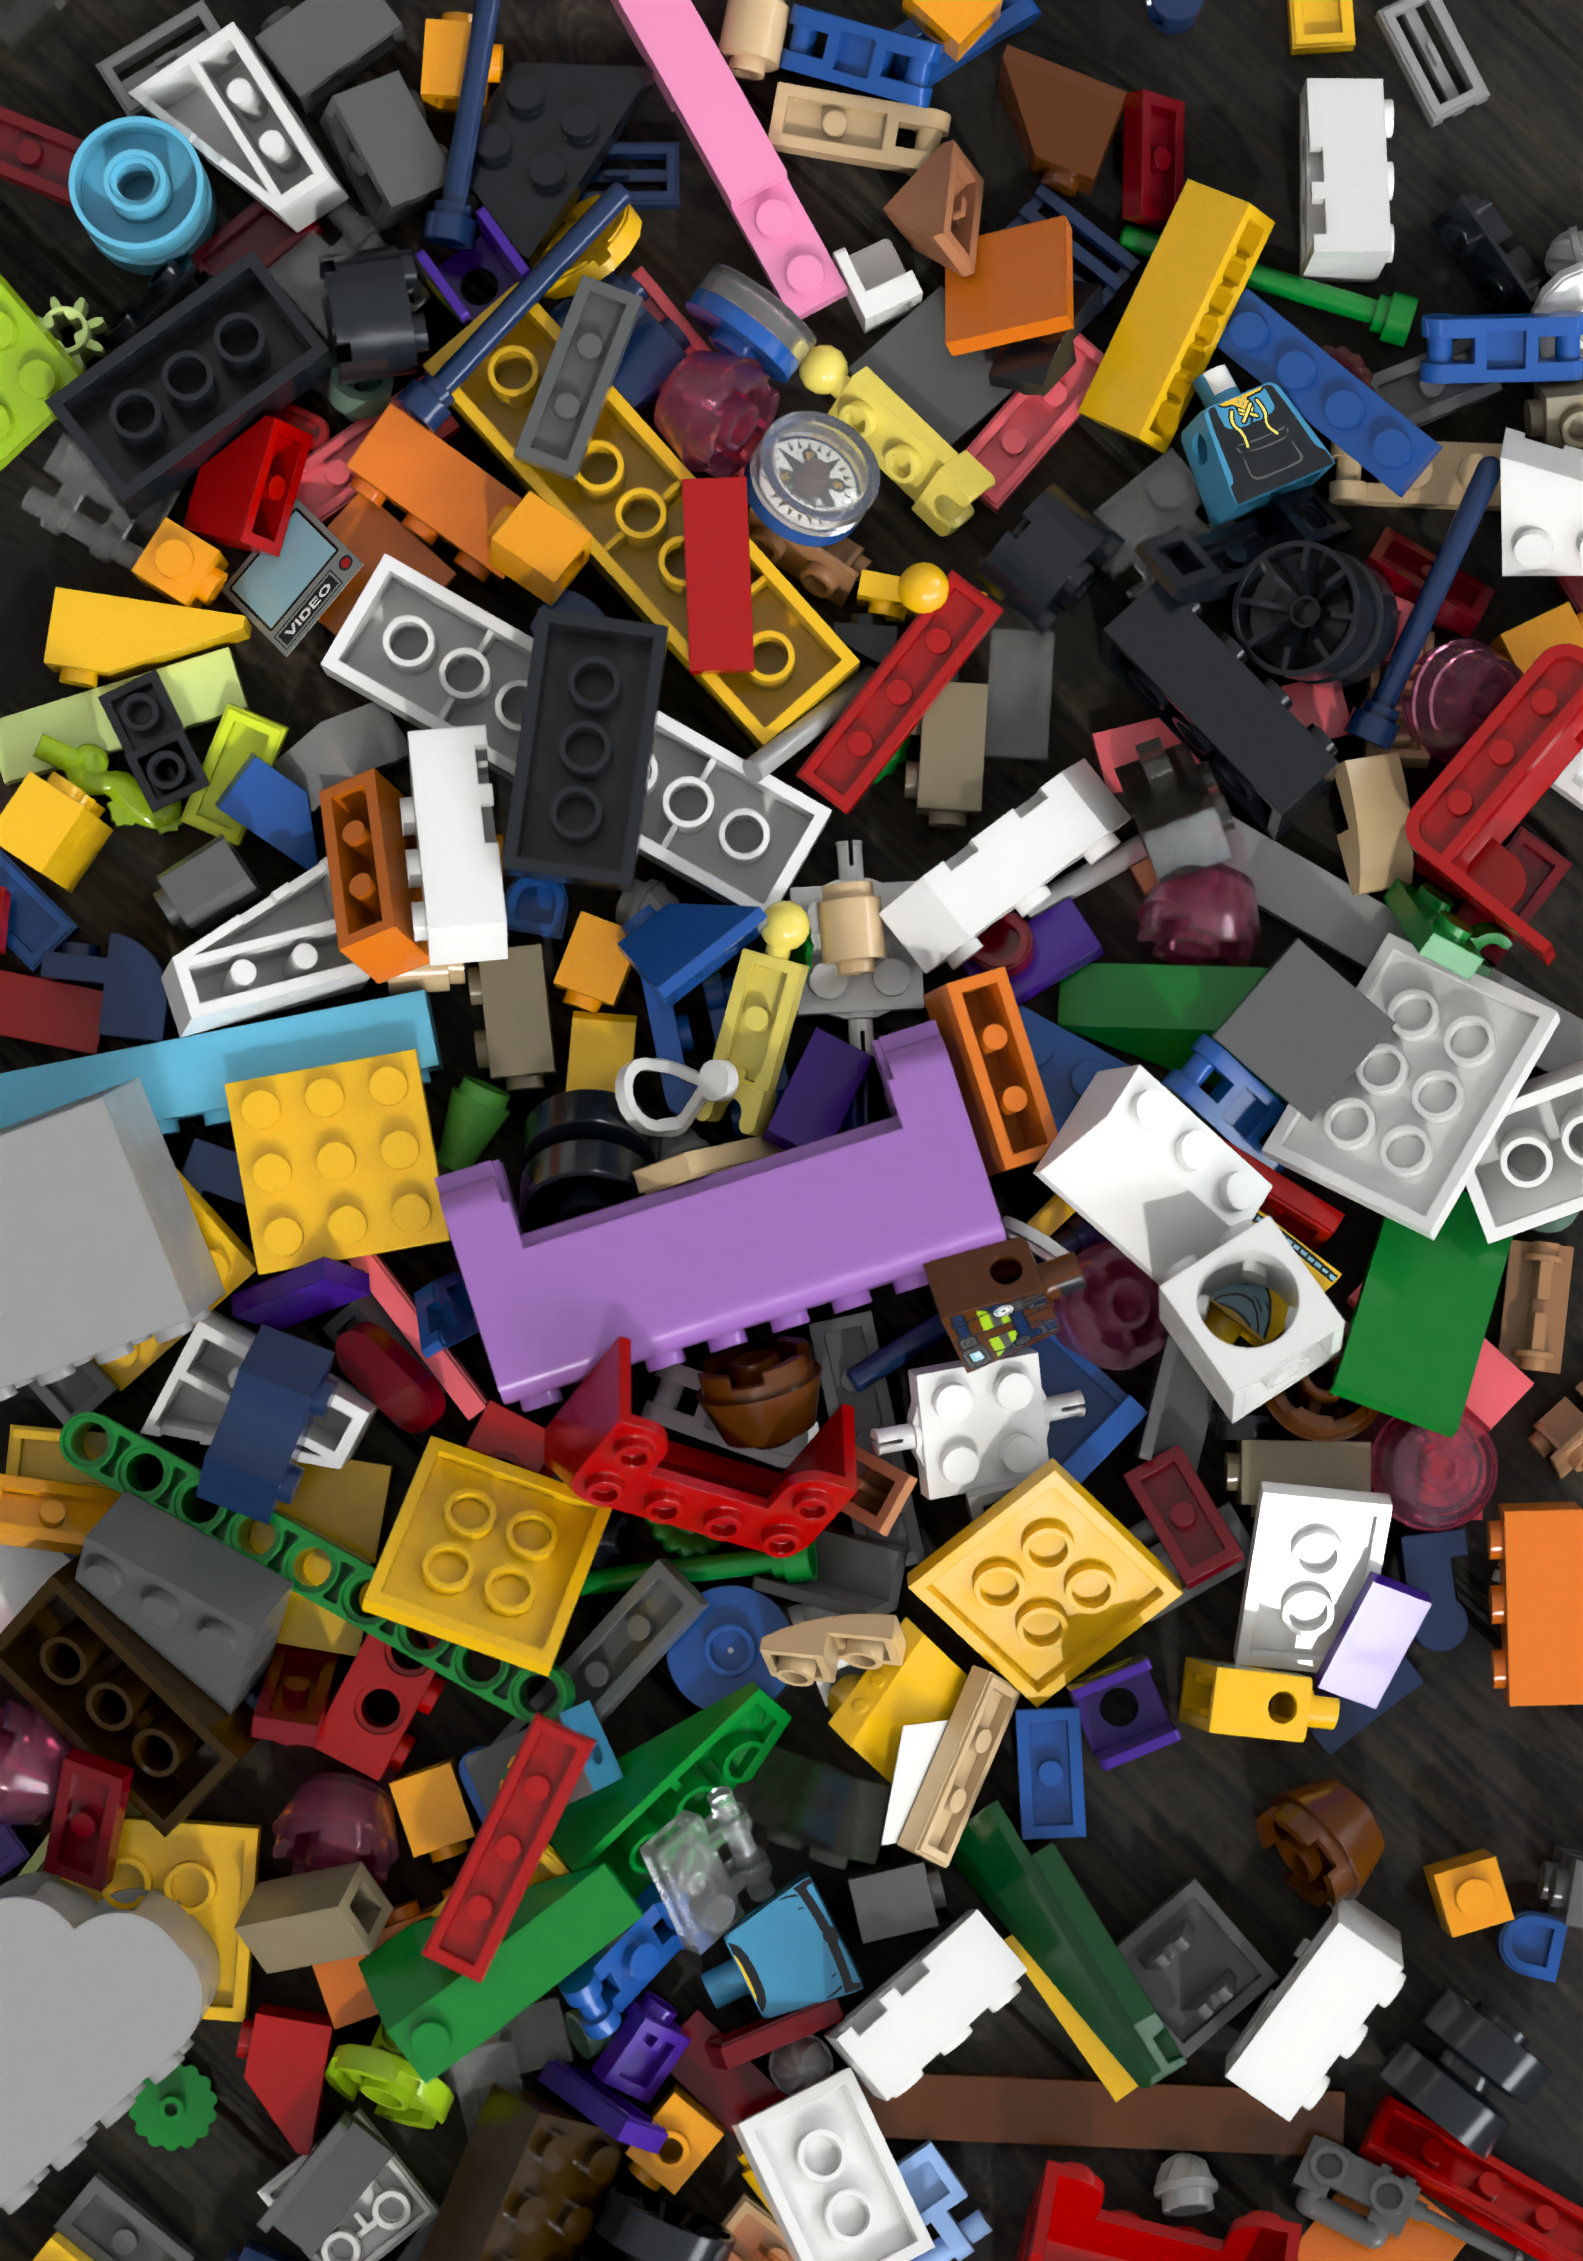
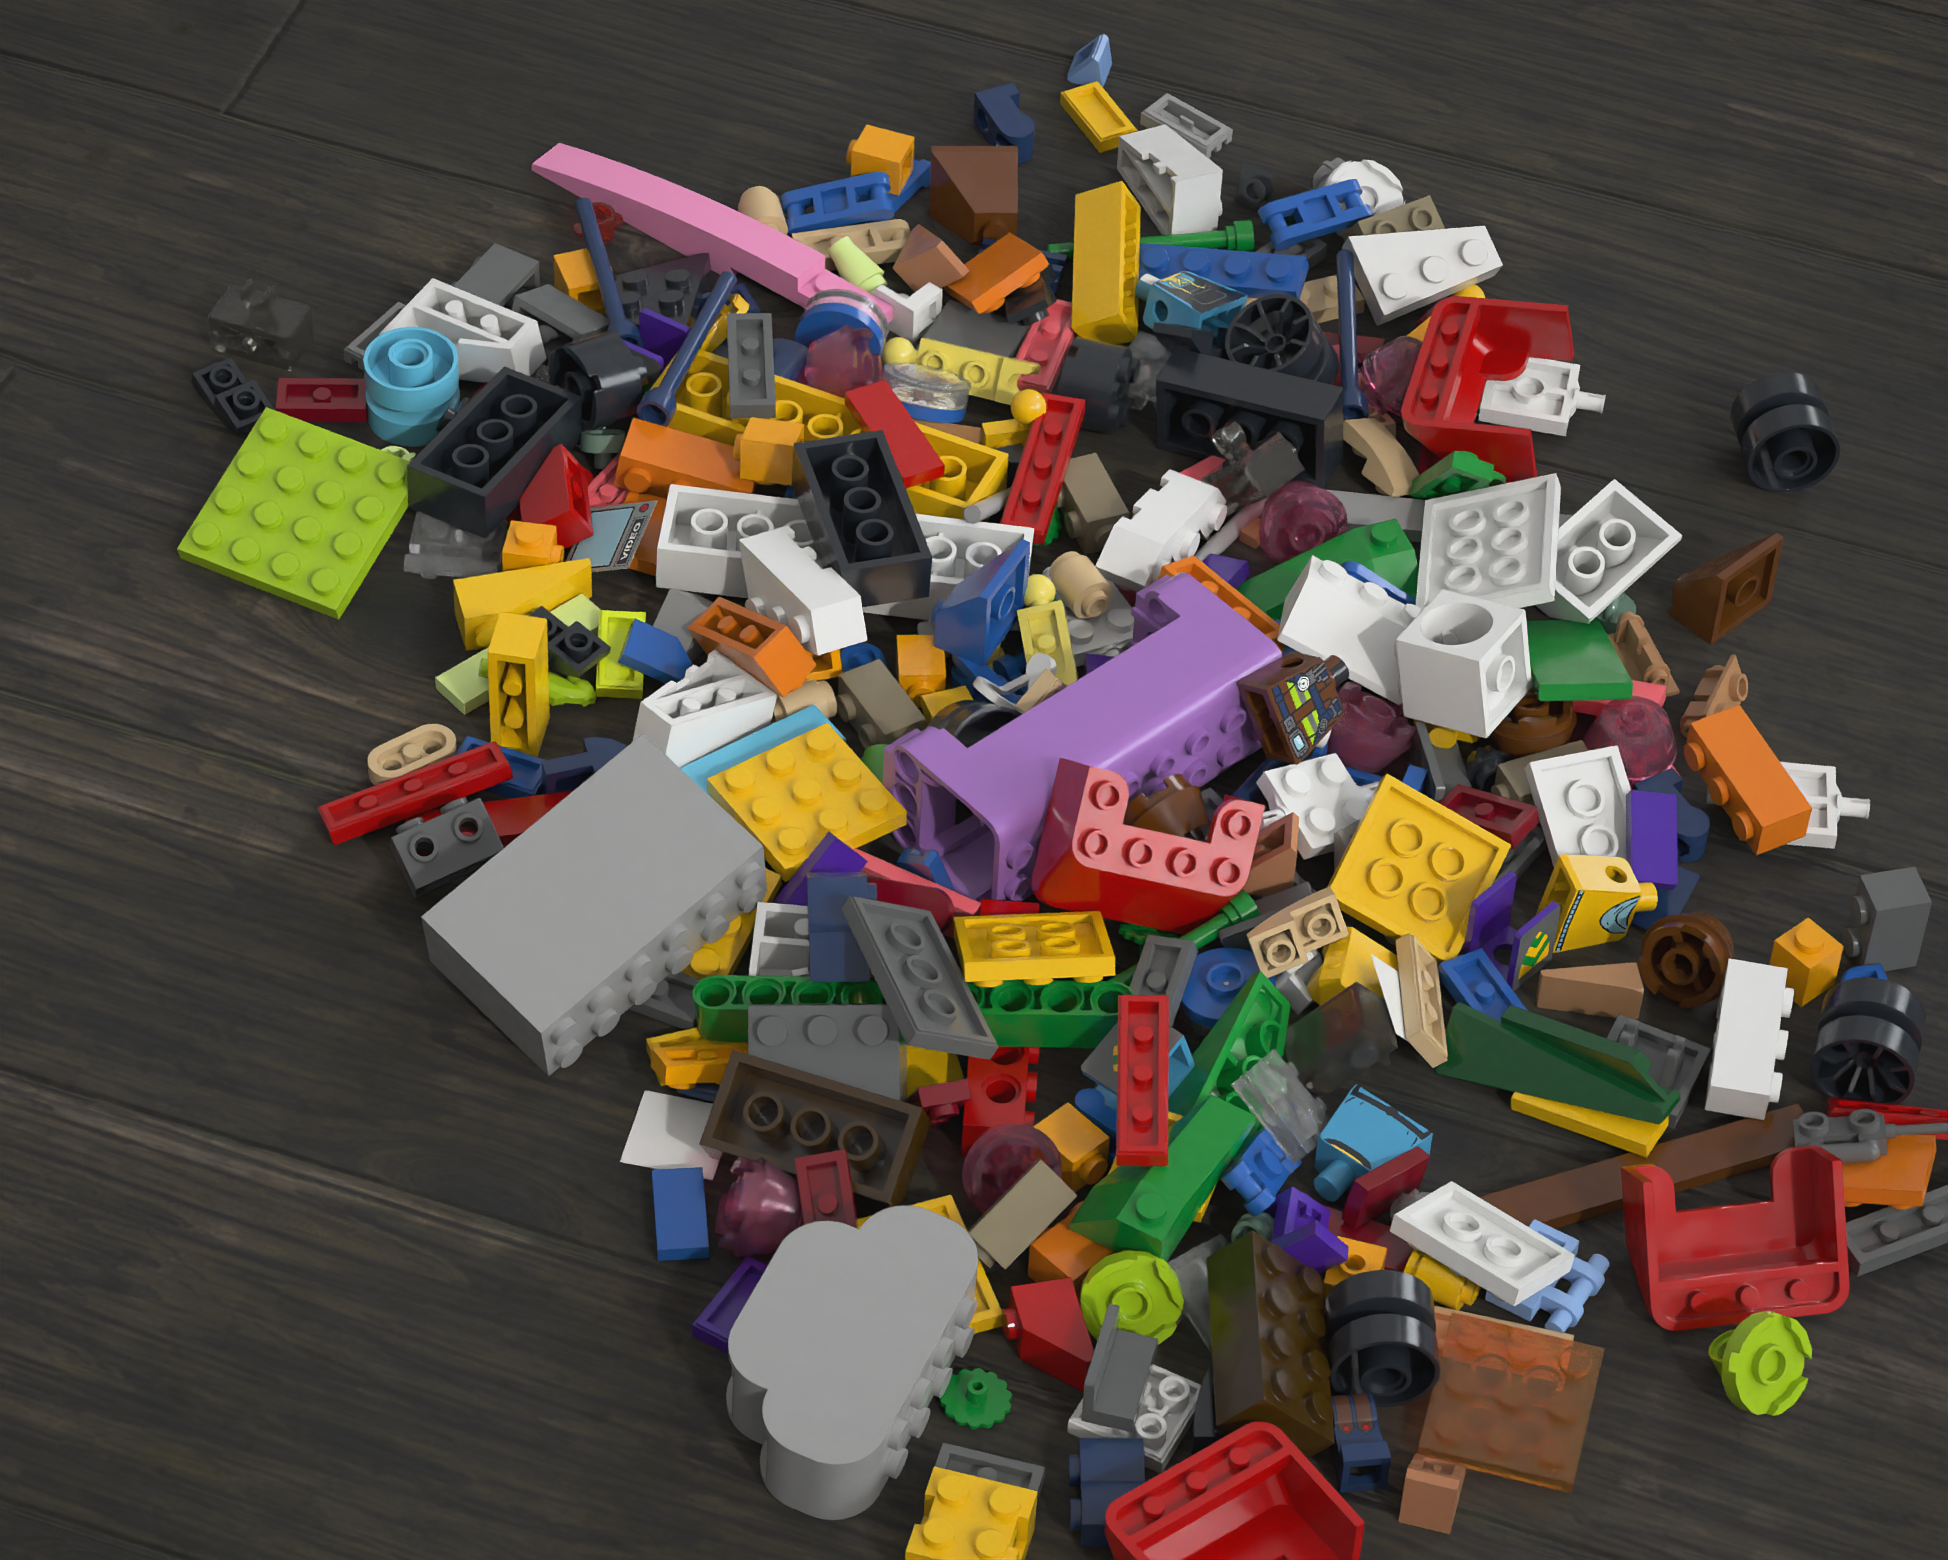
camera: 25 degrees left, 40 degrees down
dark grey brick [153,834,265,936] -> none
white wedge [823,1909,1028,2101] -> none
dark grey brick [847,1856,947,1944] -> none
clear tile [984,629,1055,761] -> none
dark red plate [1122,89,1185,230] -> none
light grey plate [1153,2152,1219,2217] -> none
dark grey tile [1211,938,1396,1121] -> none
none -> yellowish green cone [827,236,887,295]
none -> dark grey tile [841,896,998,1060]
none -> medium nougat slope [1535,962,1644,1019]

